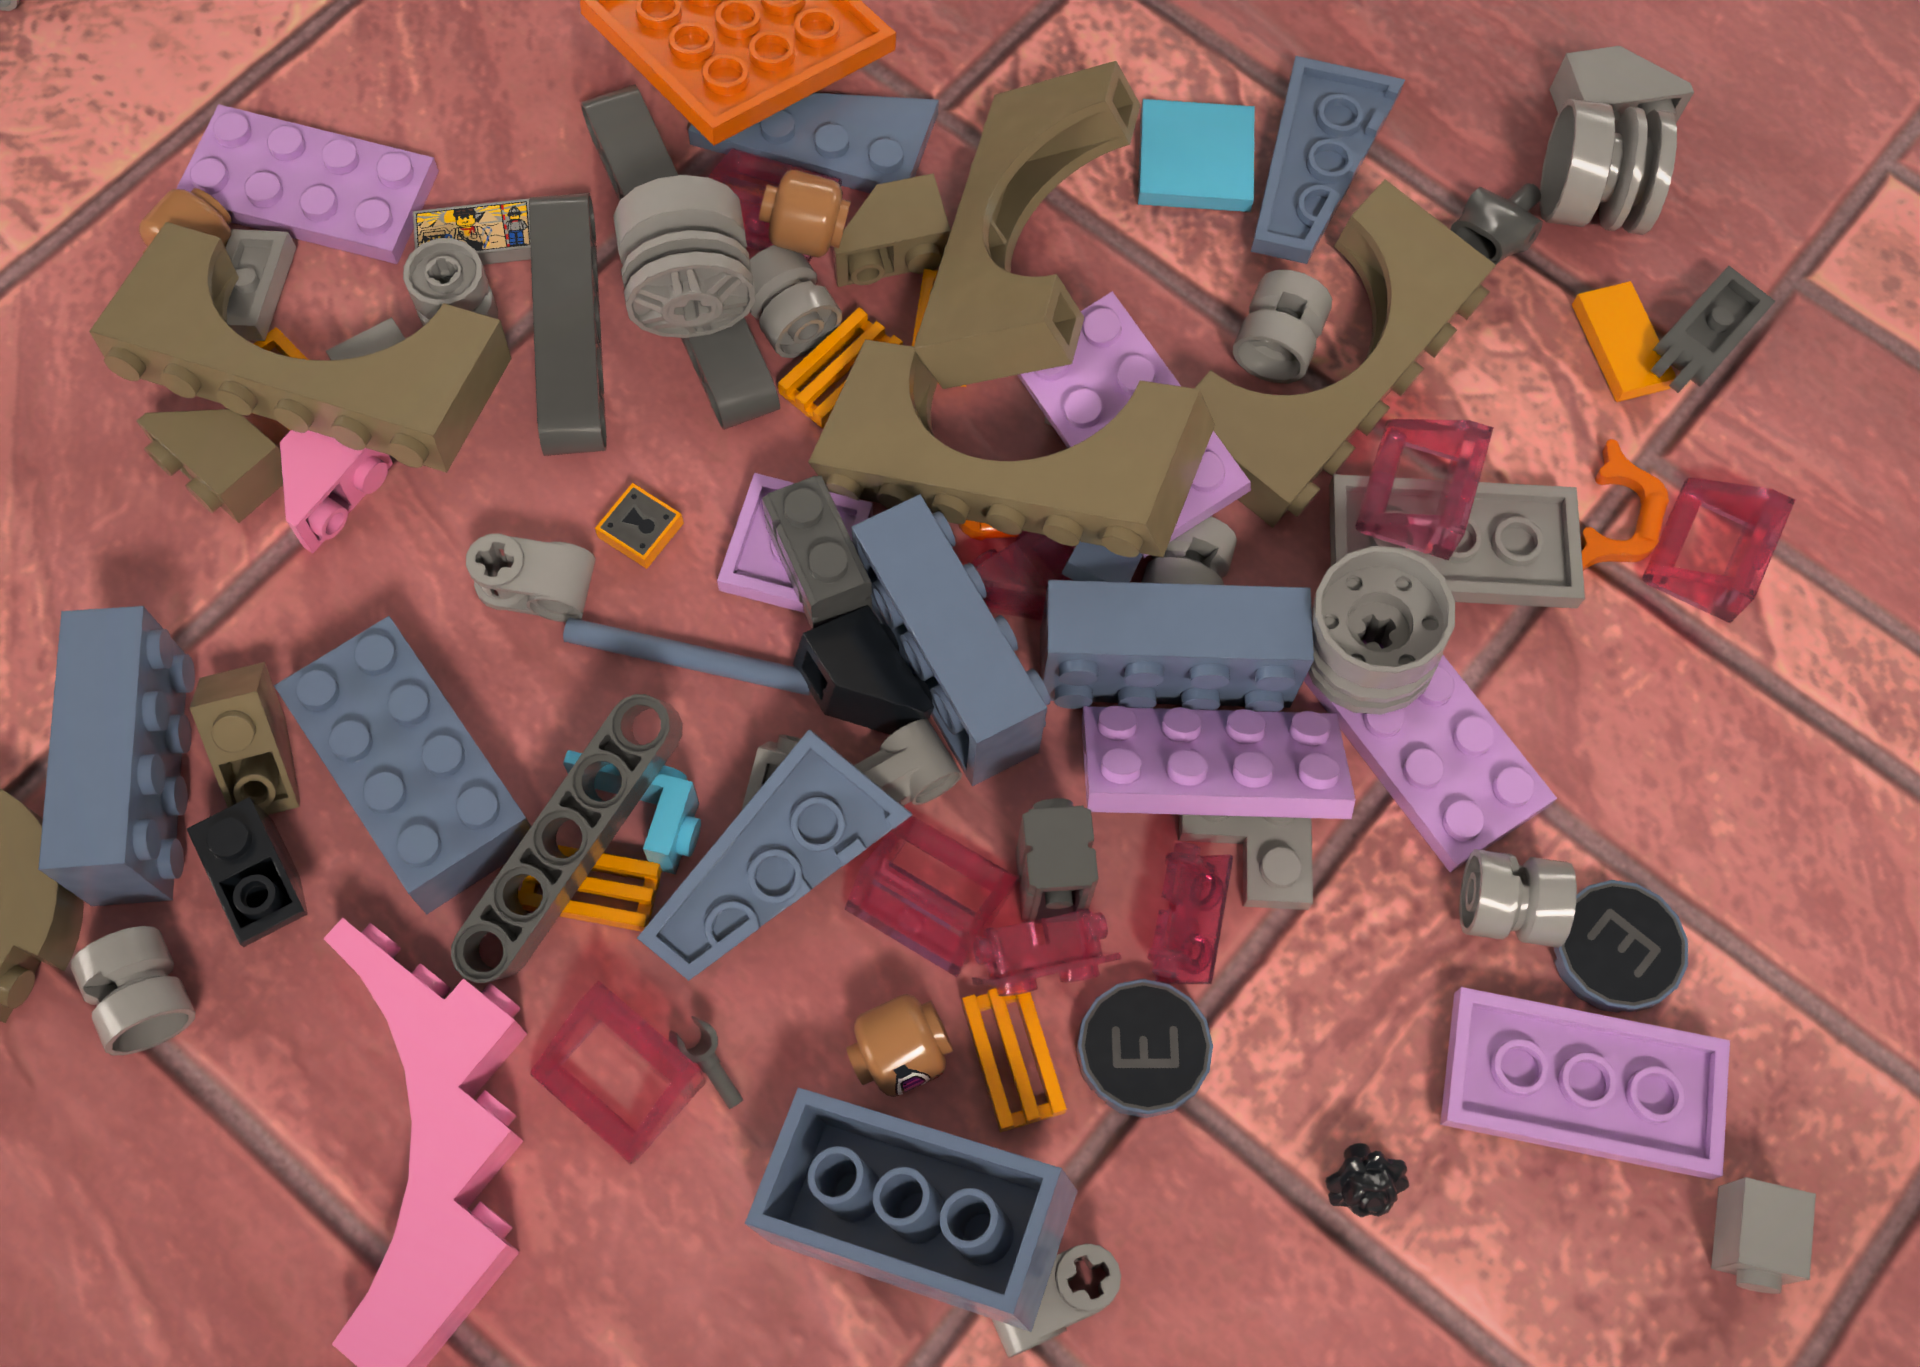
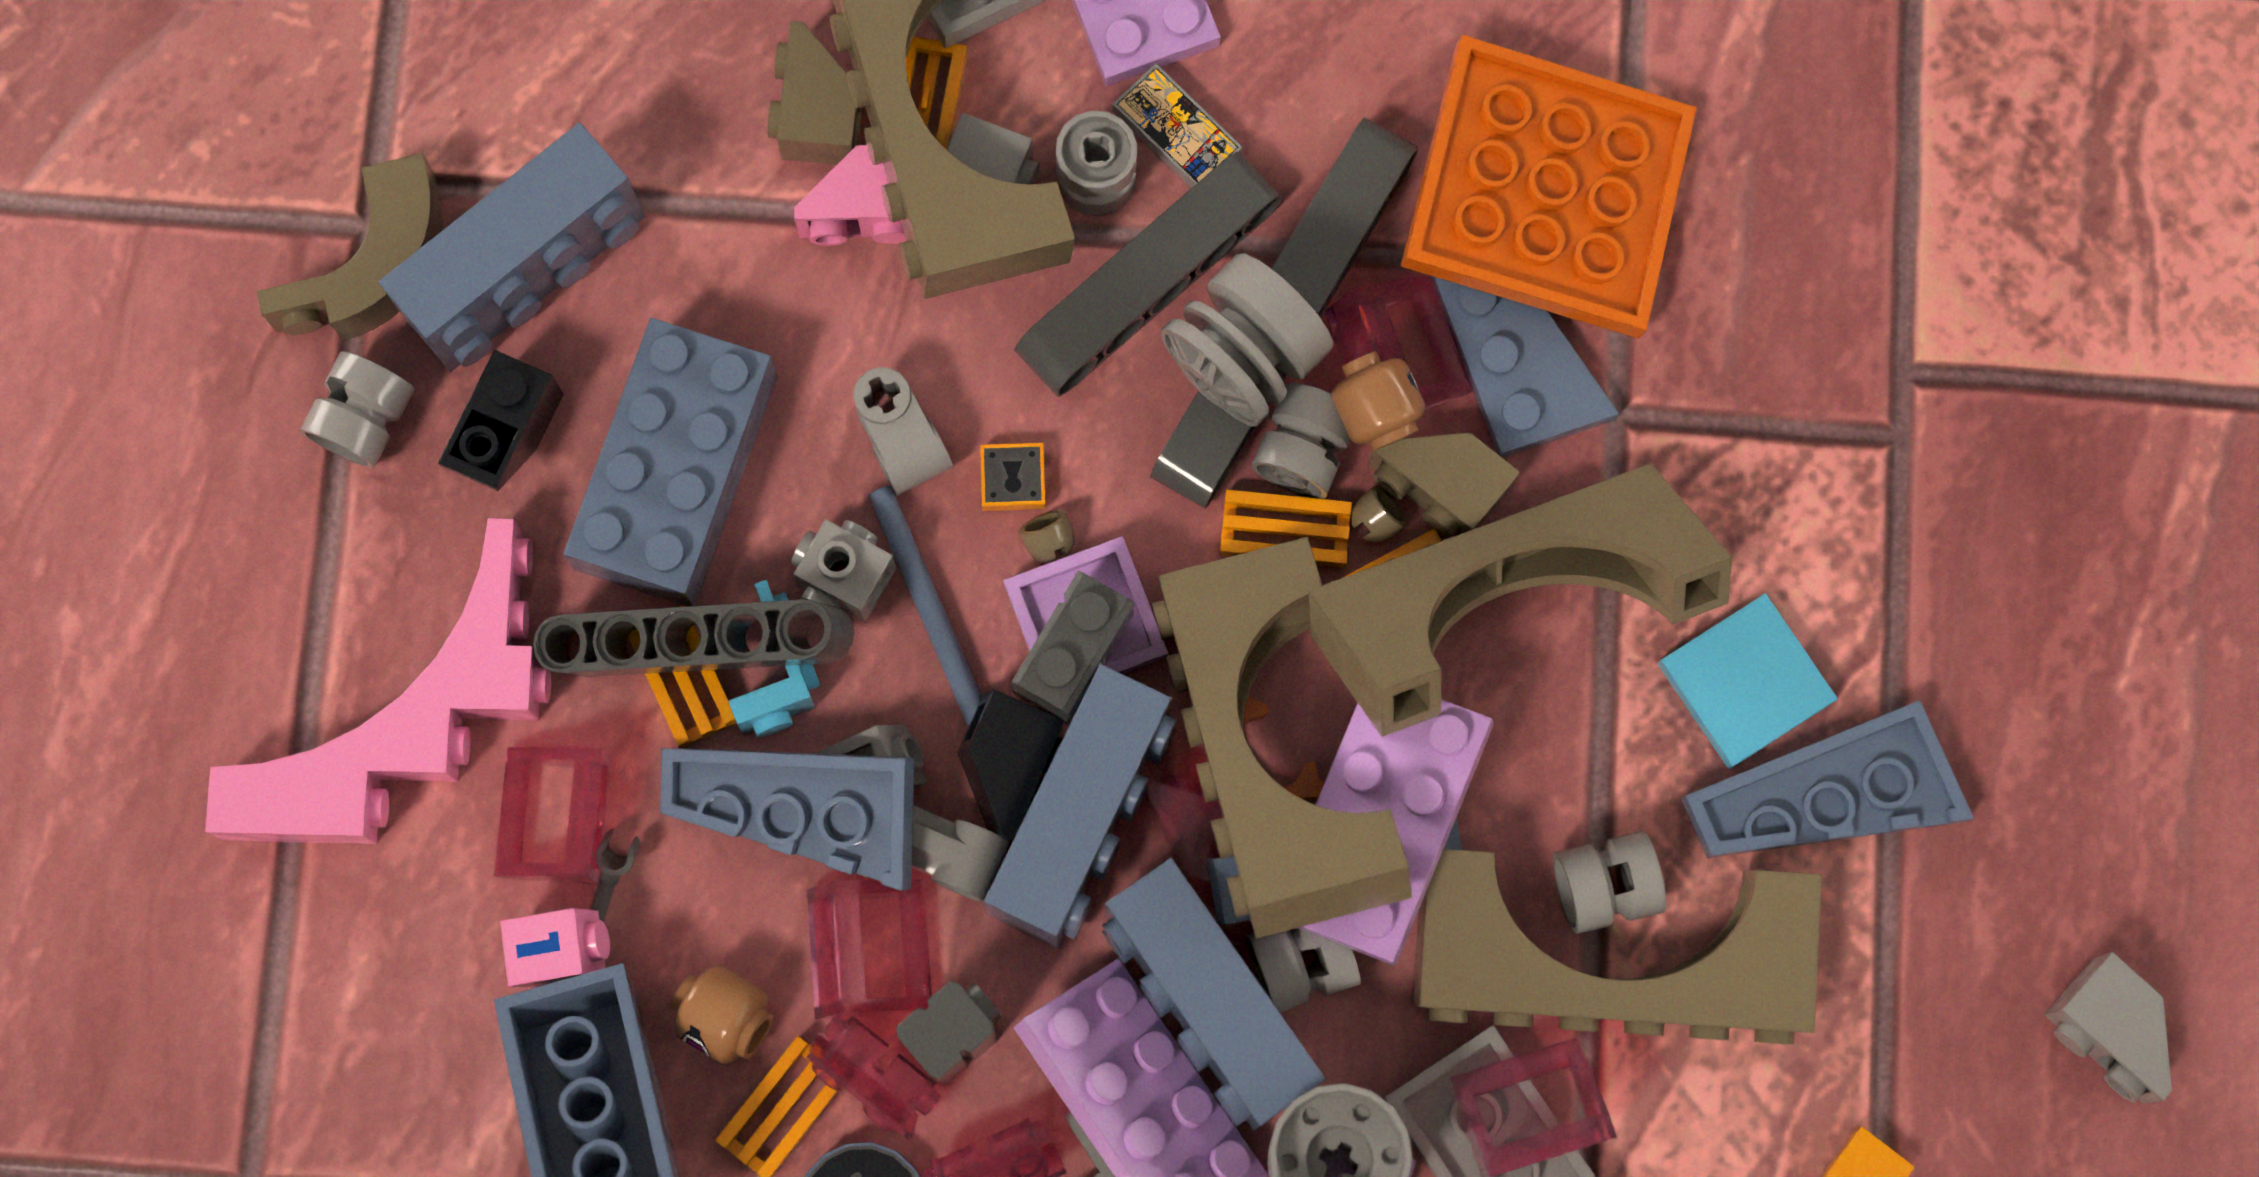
camera: 55 degrees right, 10 degrees up
dark tan slope [190,662,300,815] -> none
dark grey piece [1450,183,1543,265] -> none
light grey wheel [1539,98,1677,235] -> none
none -> bright pink brick [500,908,610,988]
none -> light grey brick [791,519,897,623]
none -> dark tan hinge [1019,510,1075,564]
none -> dark tan hinge [1351,486,1407,542]

